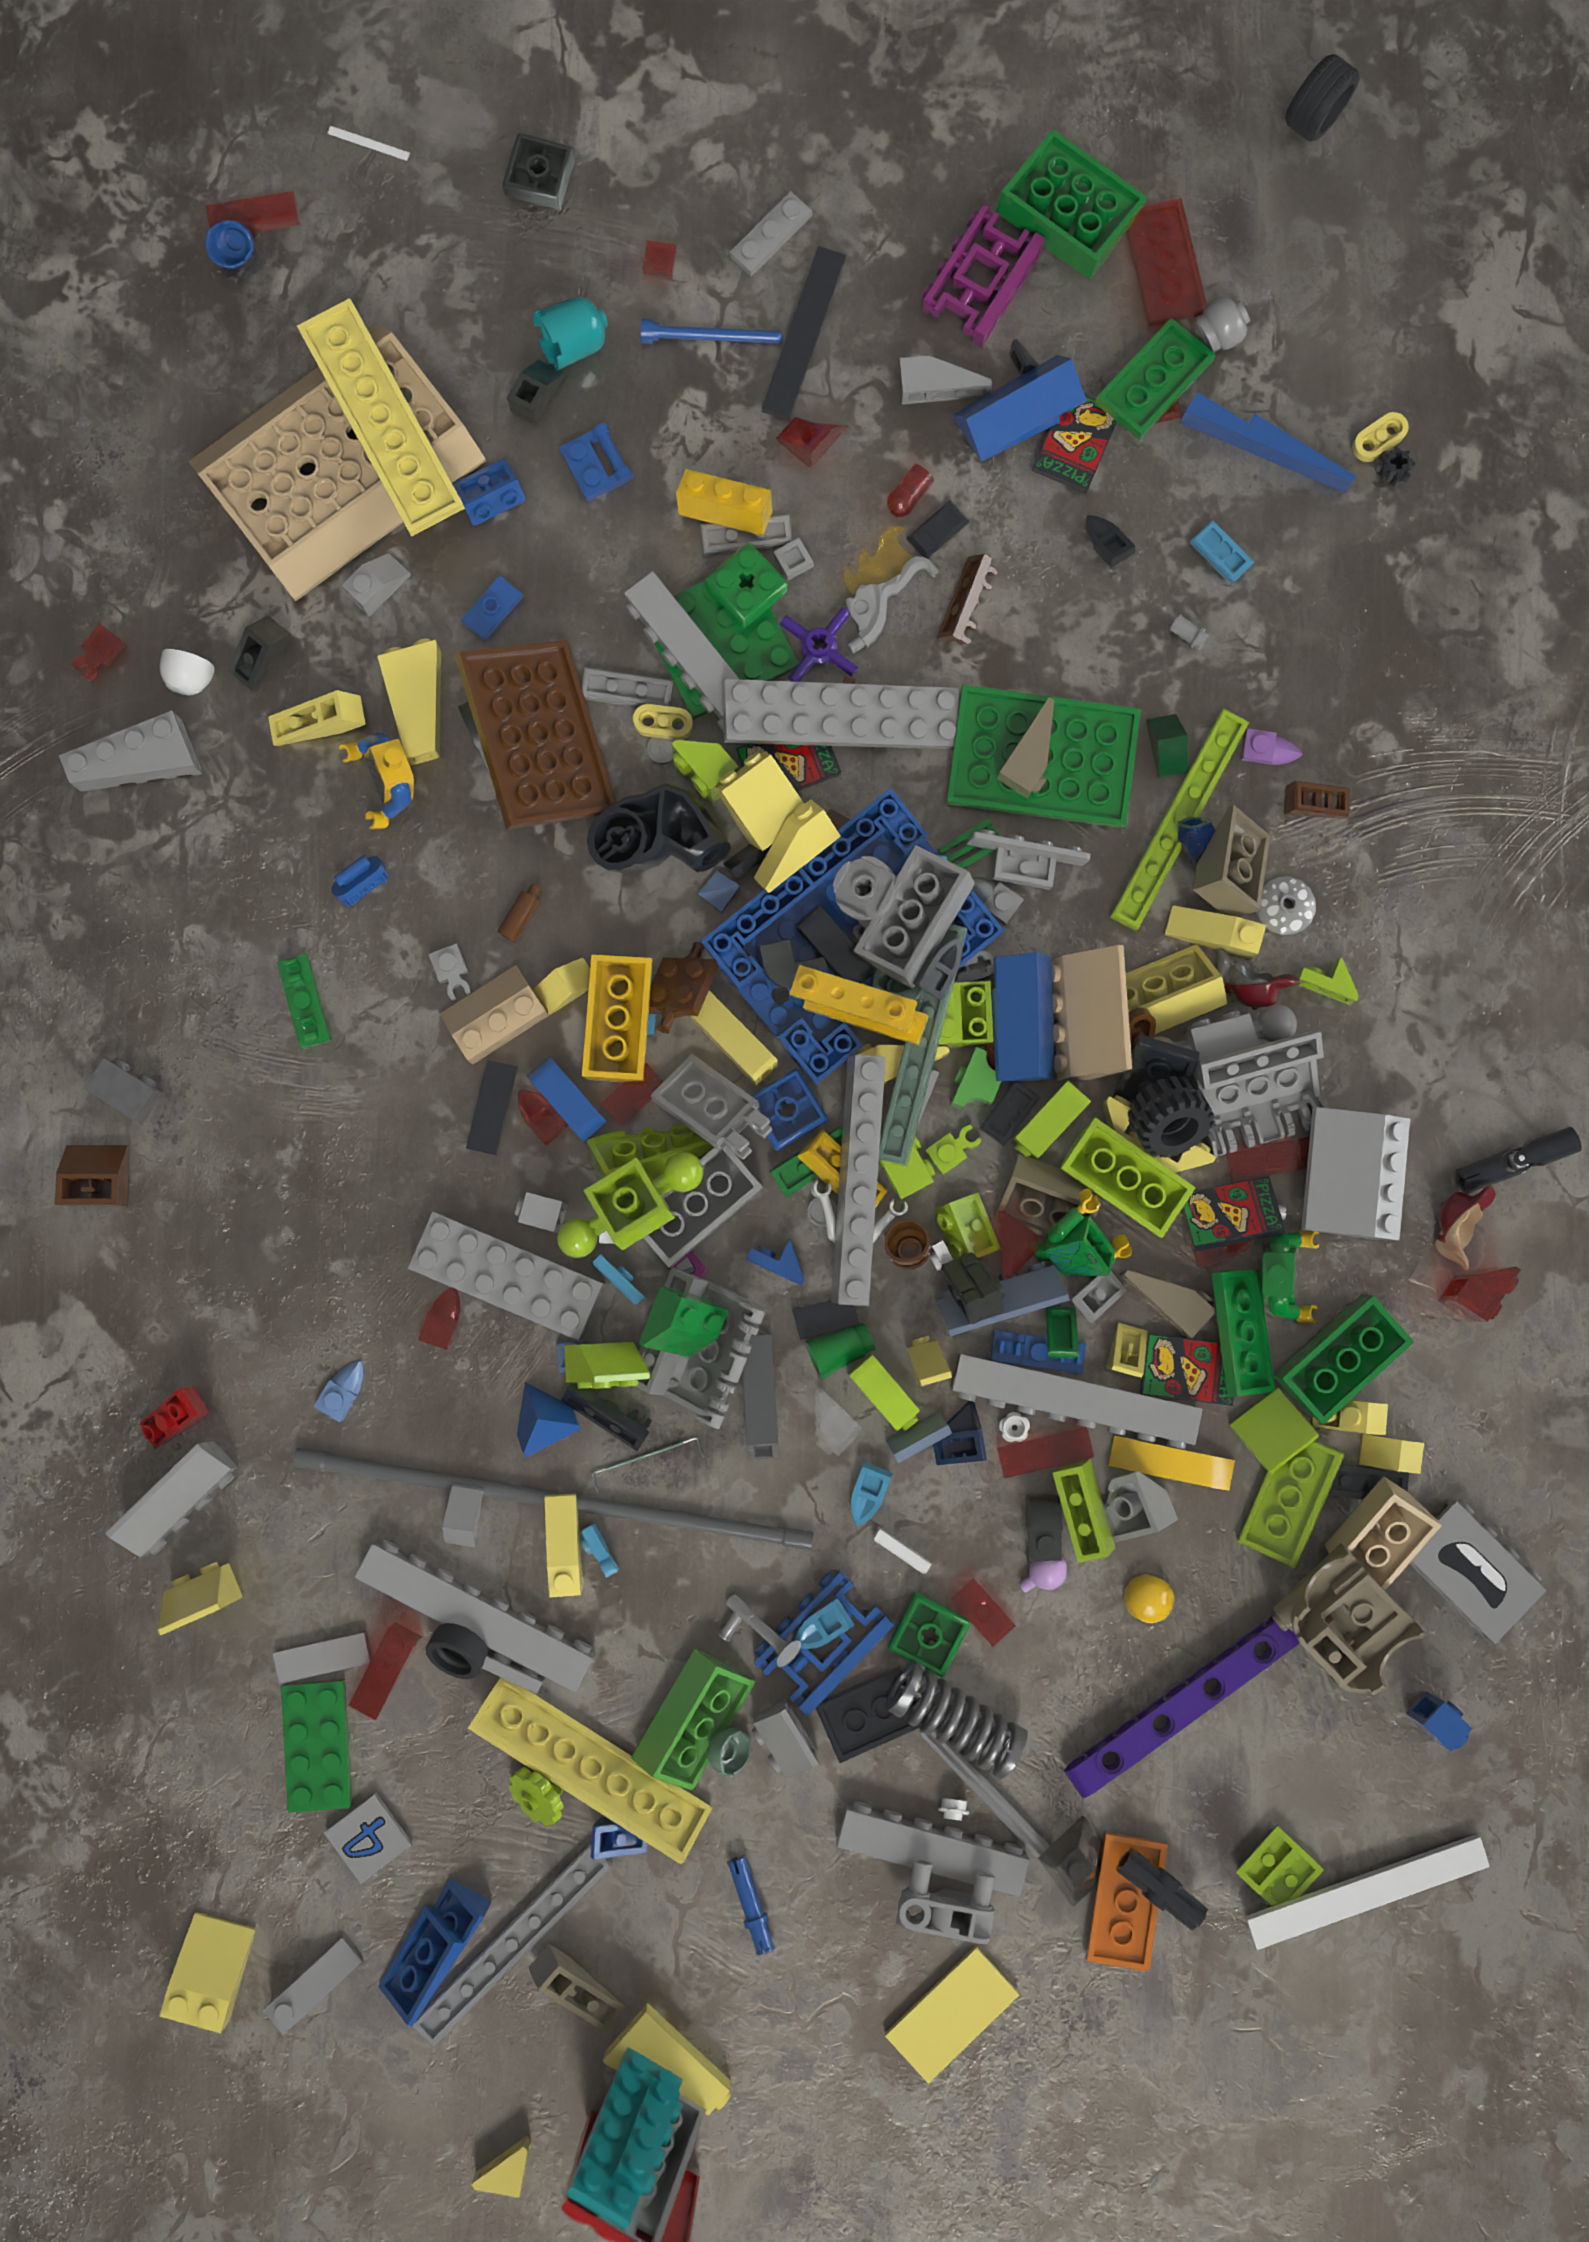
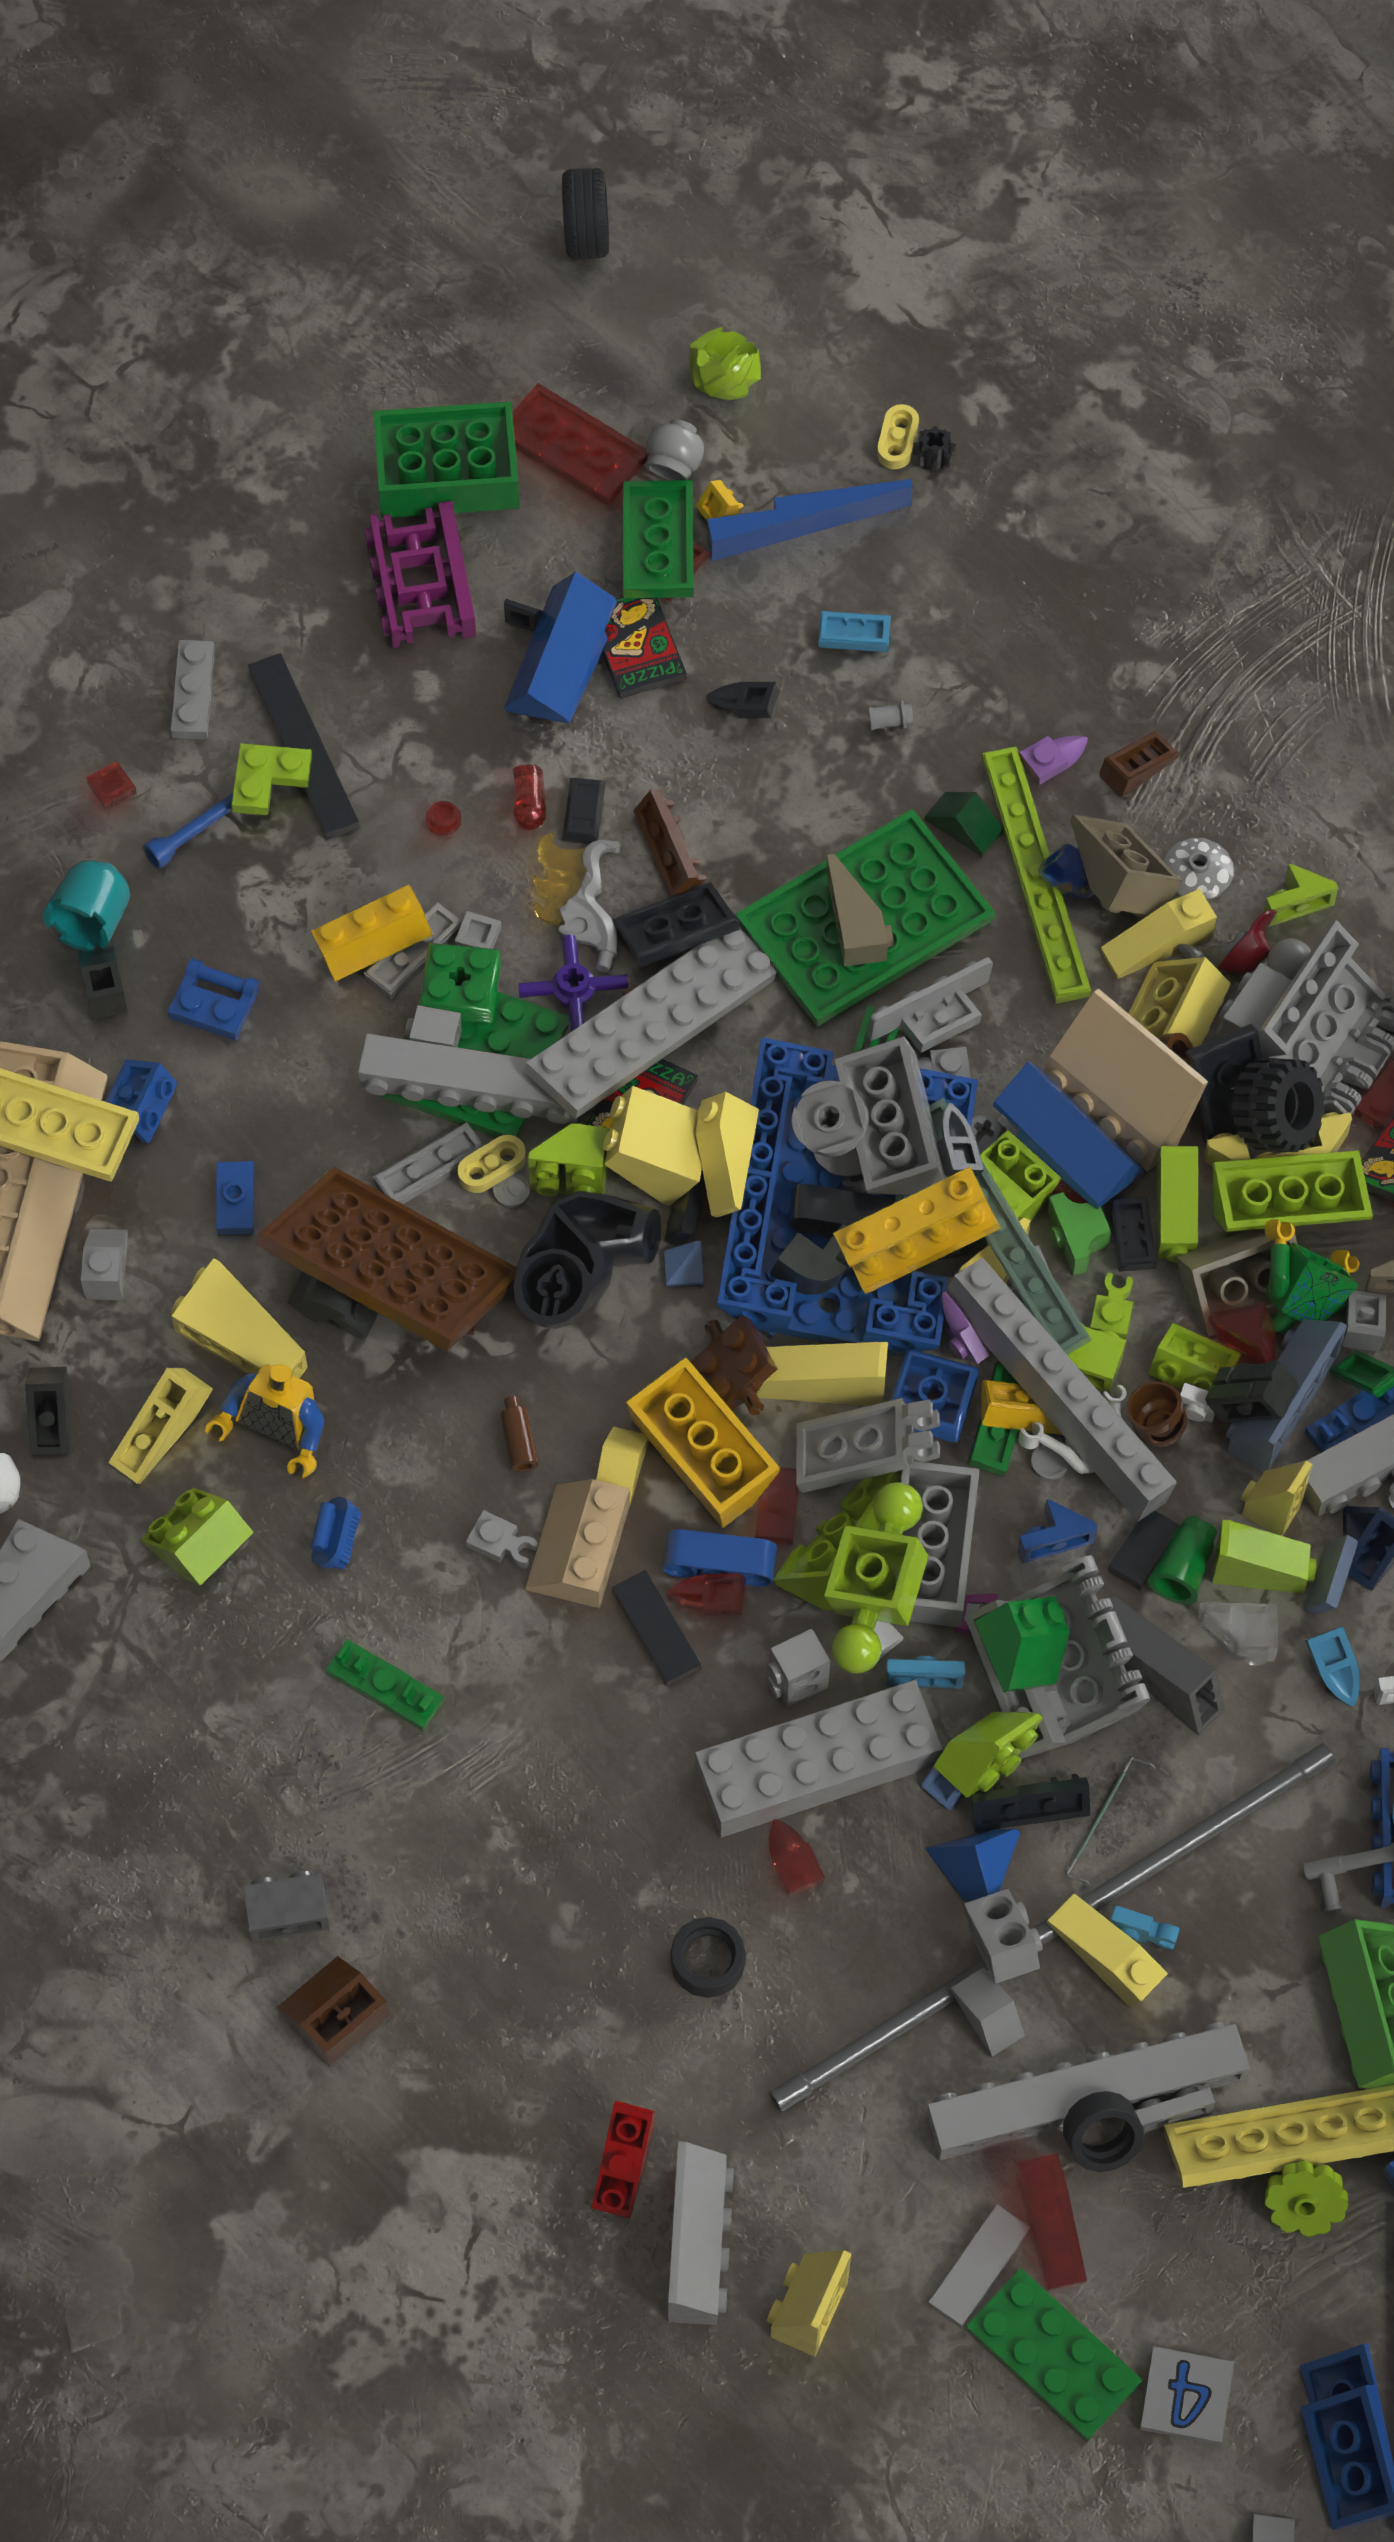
camera: 40 degrees left, 20 degrees down
medium blue plate [313,1360,363,1422] -> none
clear red slope [776,417,848,469] -> none
light grey slope [898,353,992,404] -> none
none -> lime slope [140,1487,254,1586]
none -> lime plate [232,743,312,815]
none -> light grey brick [405,1005,462,1048]
none -> clear red plate [426,801,462,836]
none -> black tile [612,882,740,968]
none -> black tyre [670,1917,746,1998]
none -> lime hair [688,327,761,400]
none -> yellow tile [695,480,743,522]
none -> medium lavender plate [942,1292,989,1364]
none -> light grey brick [964,1889,1043,1984]

